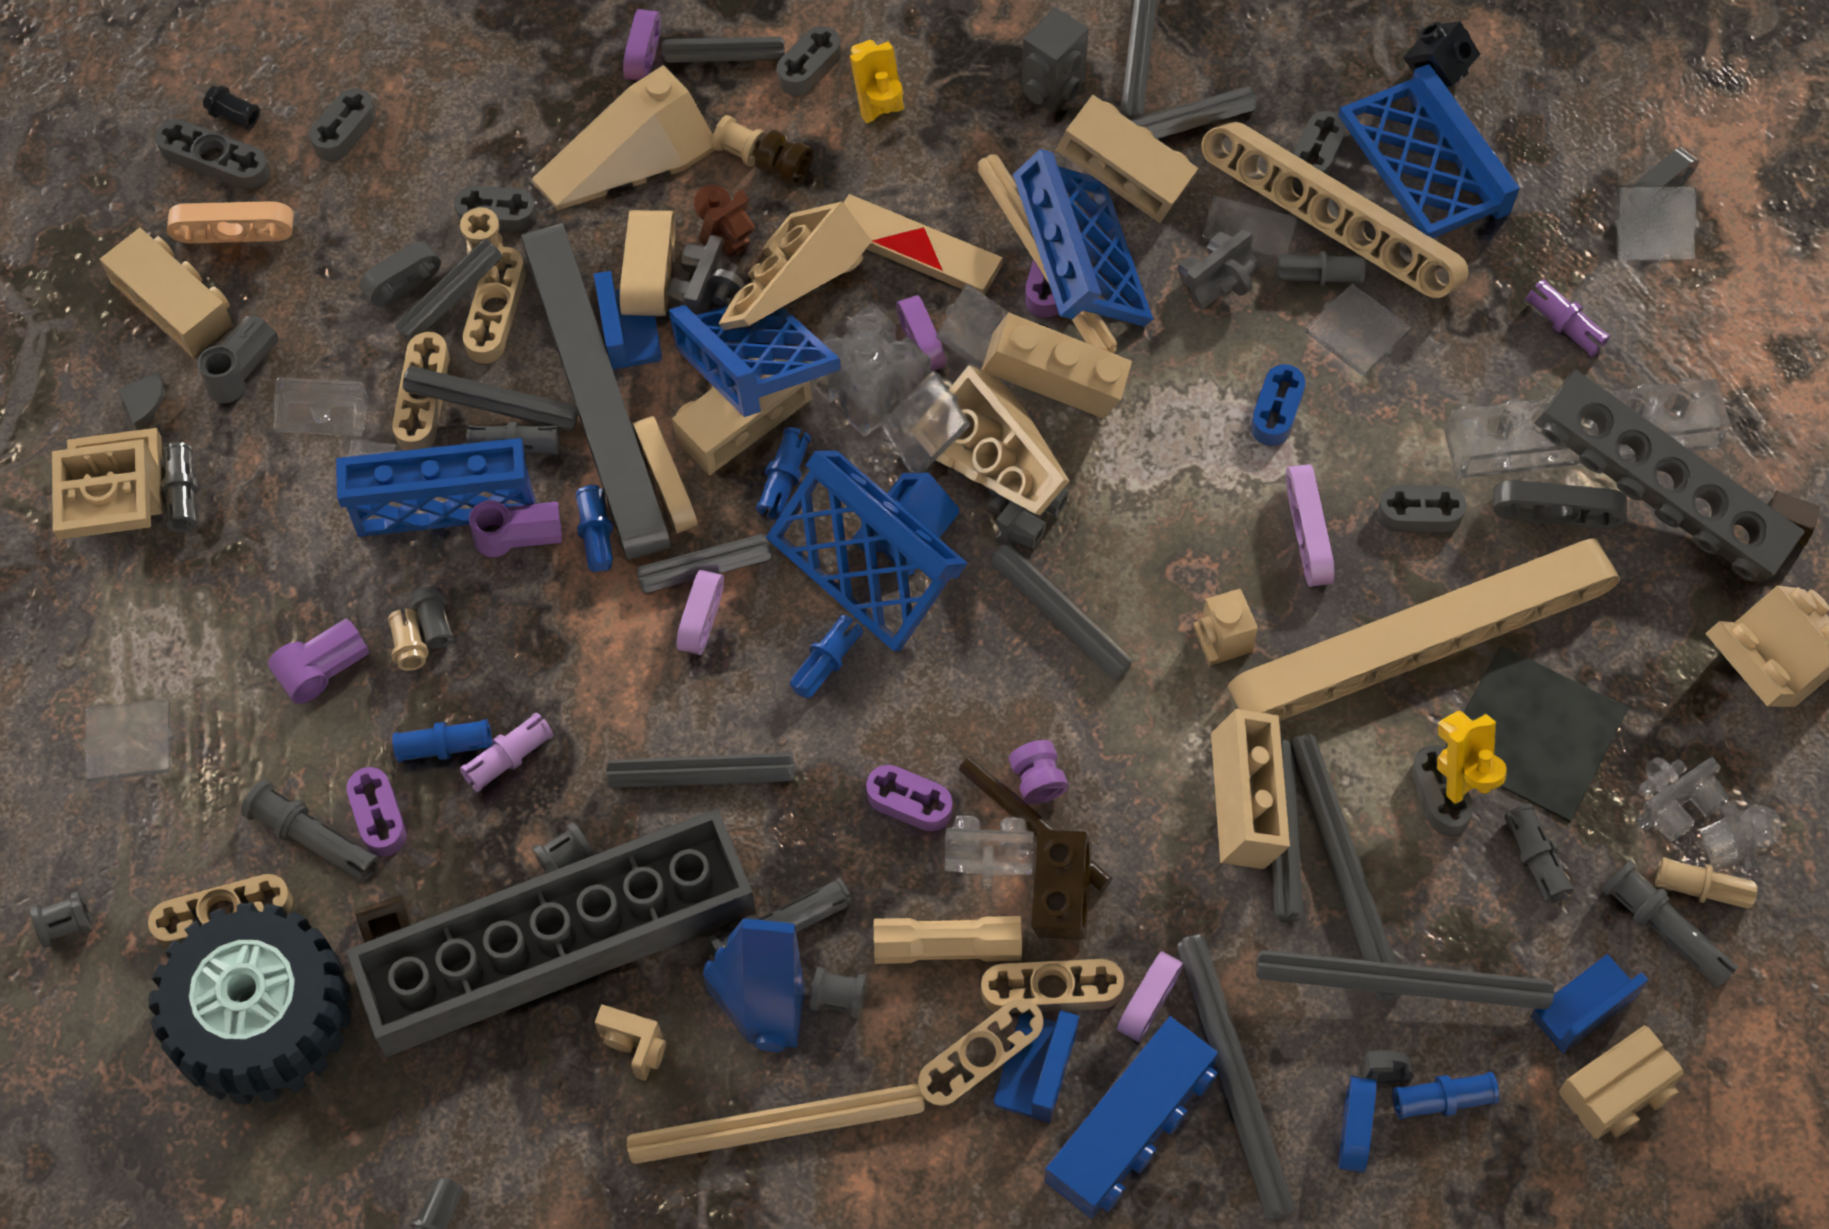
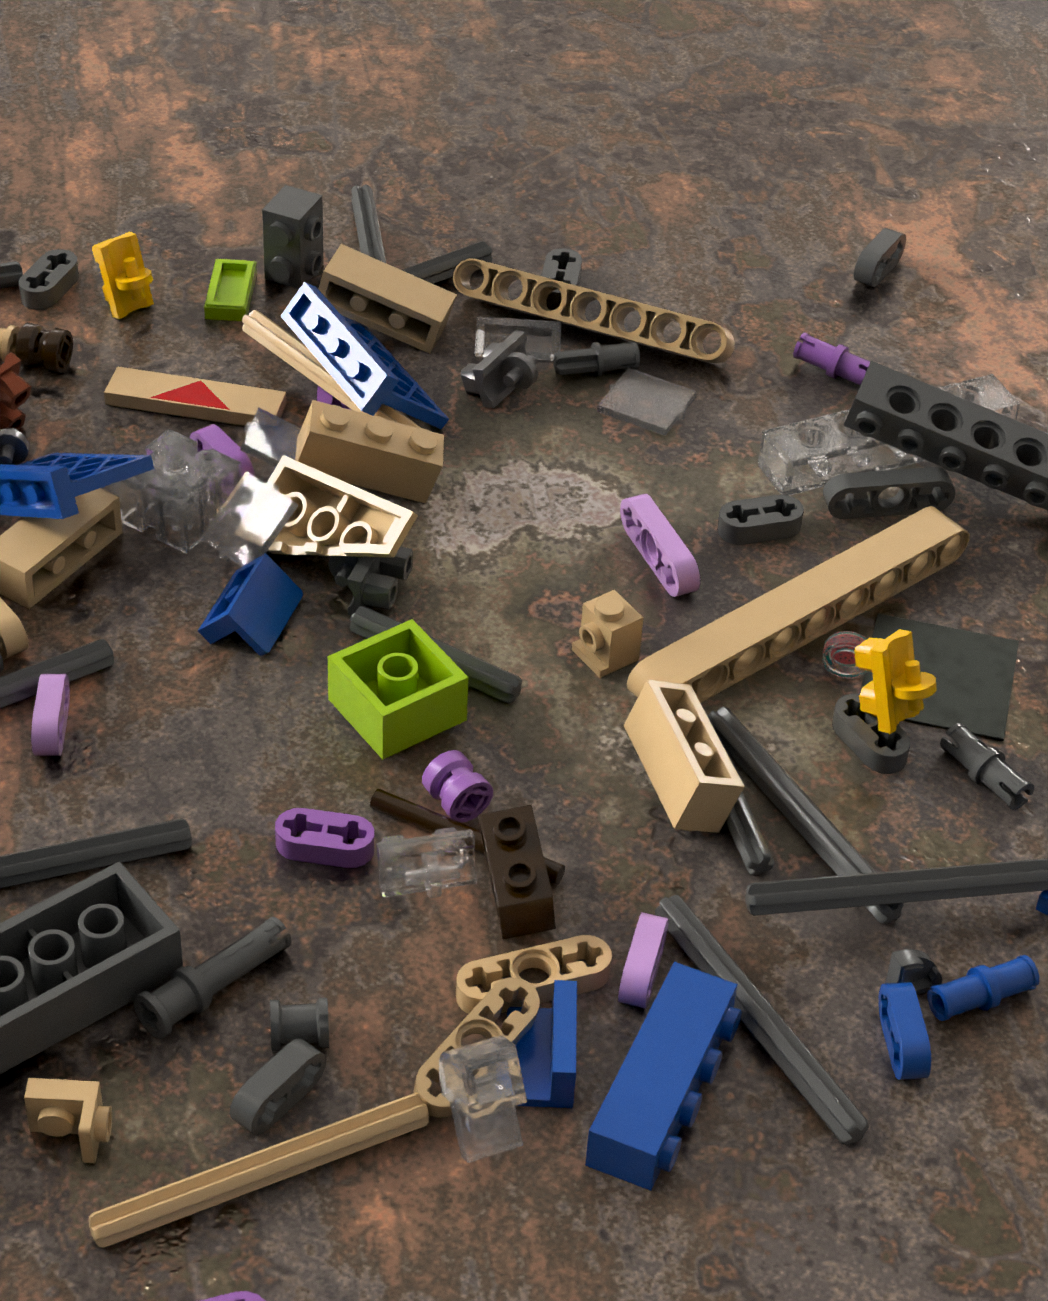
camera: 20 degrees left, 20 degrees down
blue wedge [703,918,805,1052] -> none
tan wedge [719,202,872,330] -> none
blue pin [756,427,811,520] -> none
blue fence [766,451,968,652] -> none
blue axle [789,615,863,699] -> none
tan axle [874,916,1022,964] -> none
blue beam [1251,364,1305,446] -> none
blue fence [1338,64,1520,238] -> none
black brick [1403,21,1480,87] -> none
clear piece [1613,187,1700,260] -> none
none -> lime tile [204,259,257,321]
none -> dark grey beam [229,1038,327,1135]
none -> lime brick [327,619,469,760]
none -> clear brick [439,1035,527,1163]
none -> clear tile [822,631,867,679]

